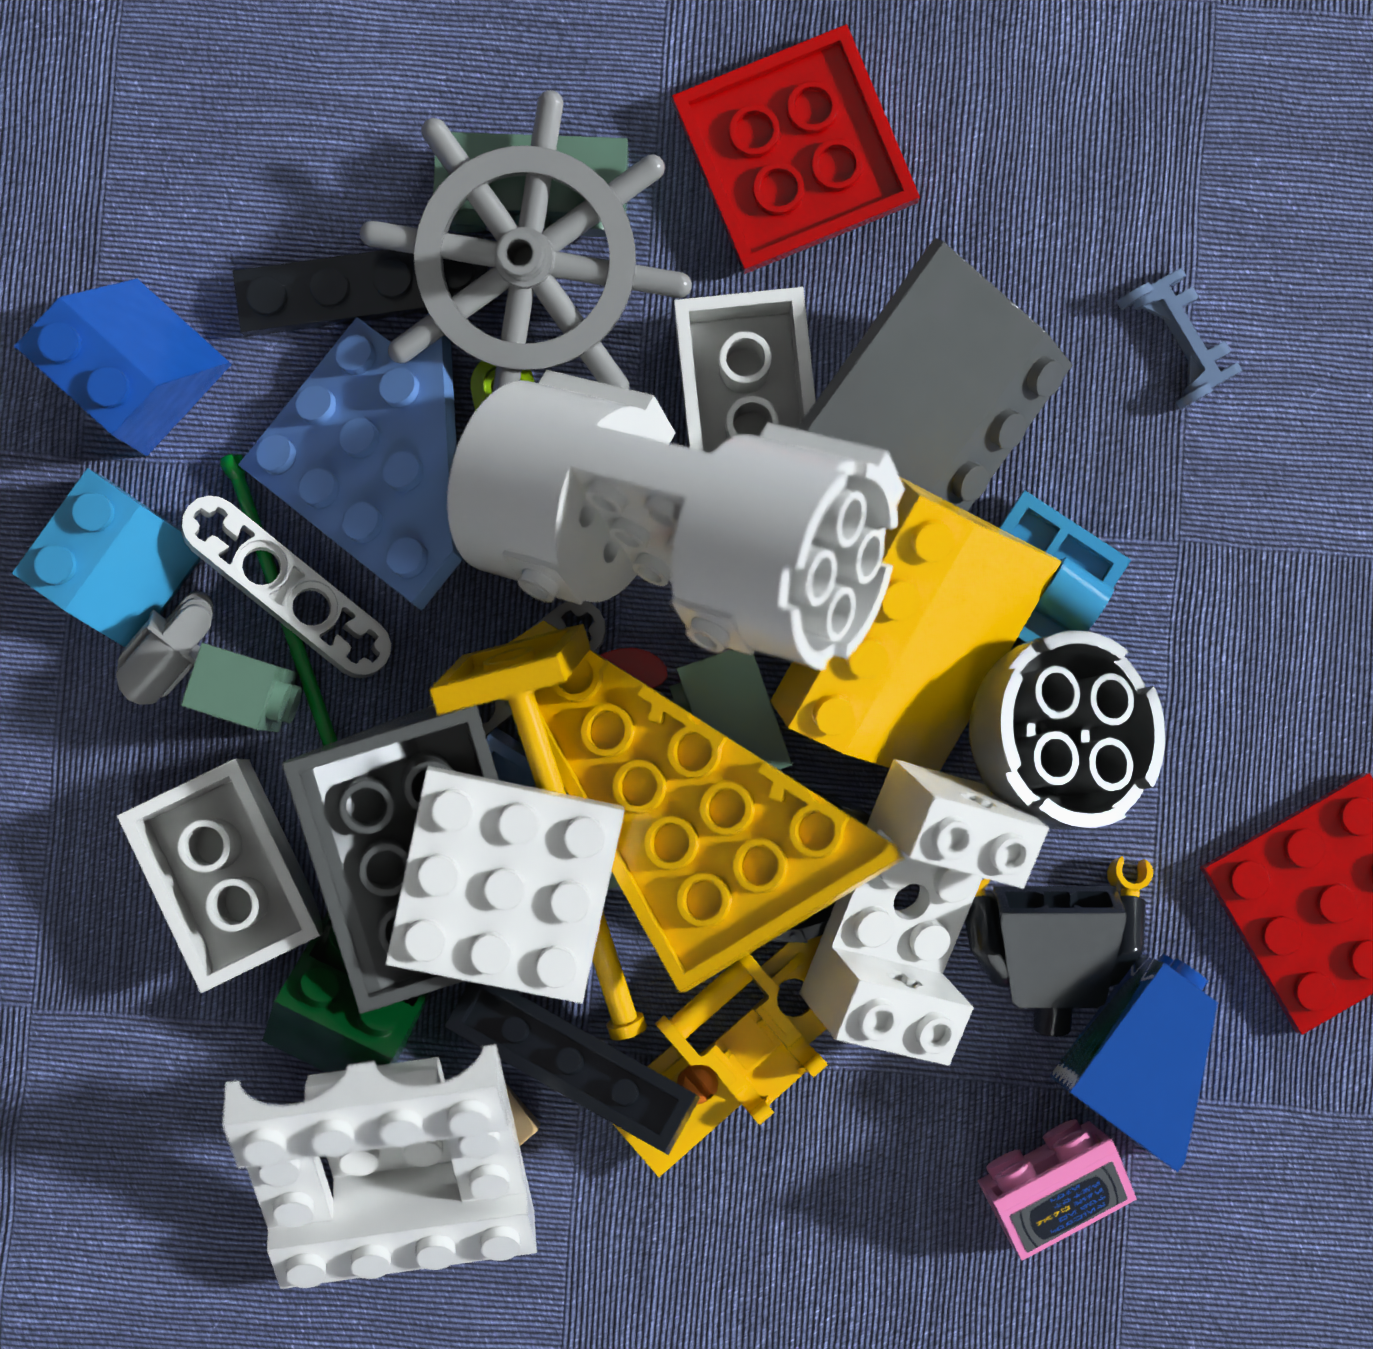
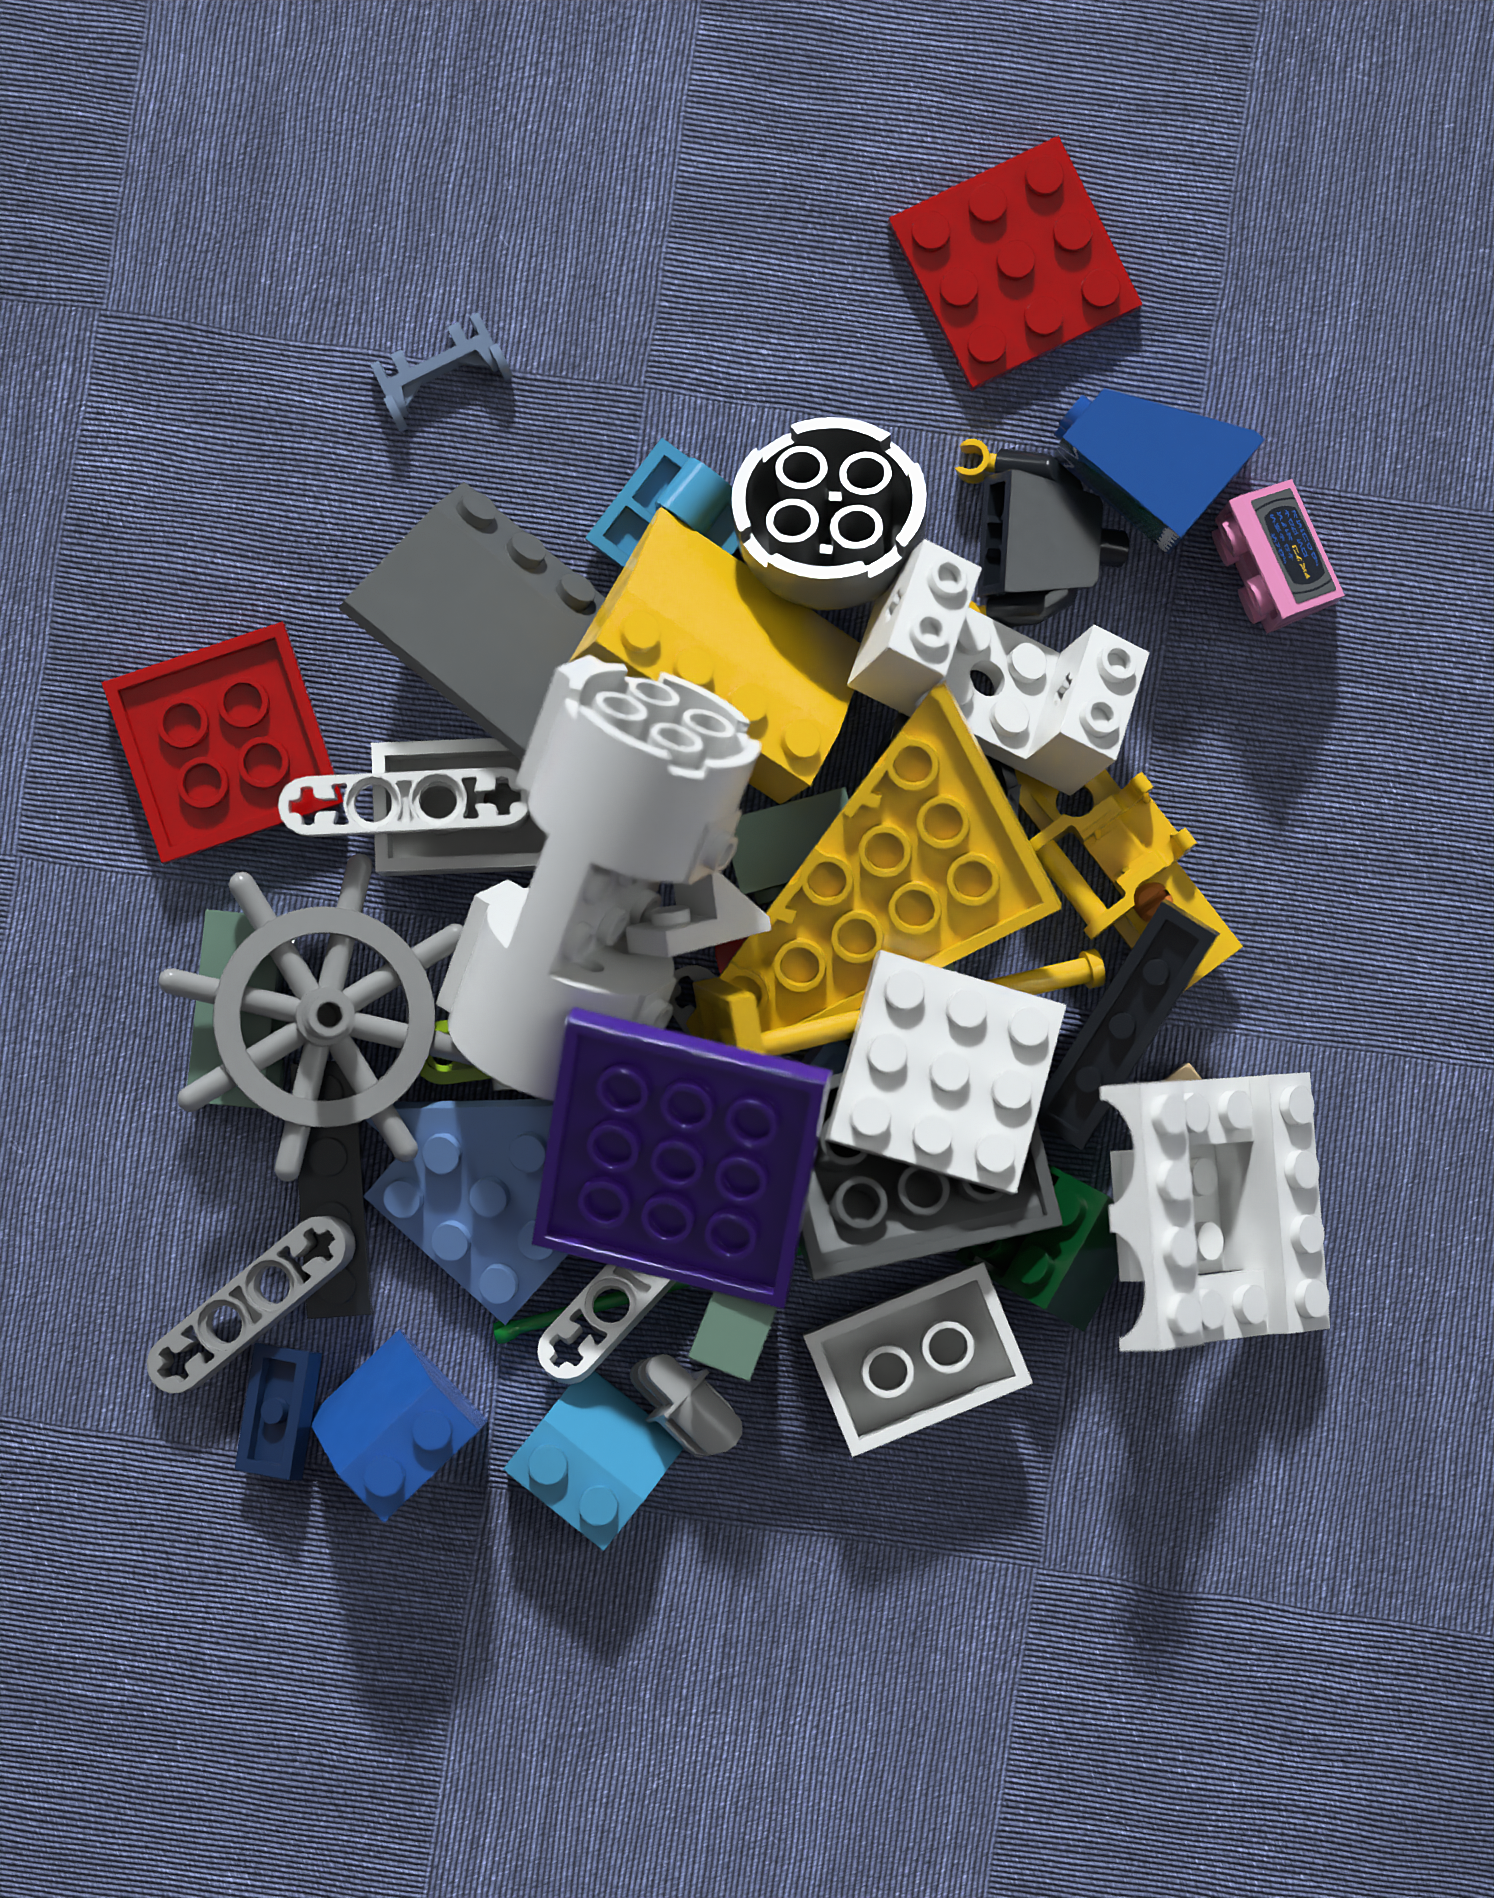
camera: 85 degrees left, 0 degrees up
none -> light grey beam [147,1216,355,1393]
none -> dark blue plate [234,1342,322,1481]
none -> white beam [278,767,530,837]
none -> dark purple plate [532,1007,832,1309]
none -> white slope [626,871,771,957]

